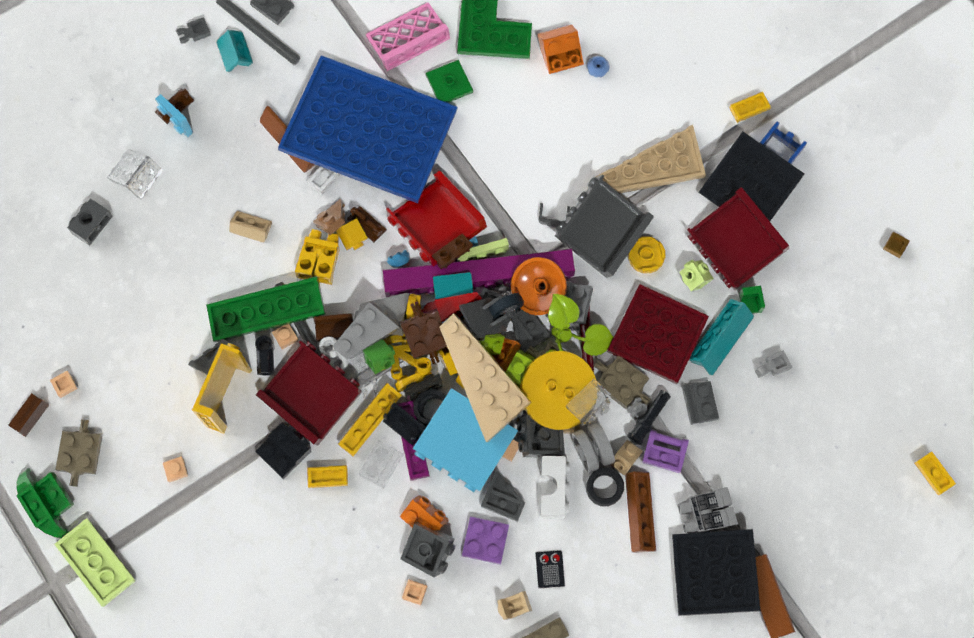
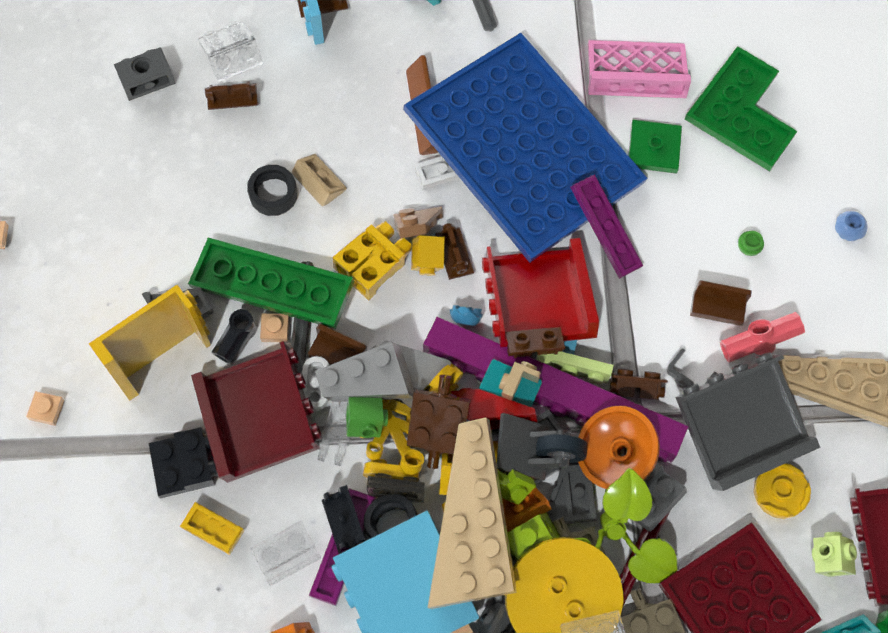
camera: 30 degrees right, 5 degrees down
yellow plate [337,383,402,456] -> none
orange slope [537,25,584,74] -> none
none -> reddish brown hinge [205,81,258,110]
none -> black tyre [247,165,297,216]
none -> tan bracket [499,362,541,400]
none -> magenta tile [570,174,643,279]
none -> reddish brown hinge [610,369,668,400]
none -> reddish brown panel [690,280,752,326]
none -> coral piece [720,312,805,363]
none -> bright green plate [738,231,764,256]

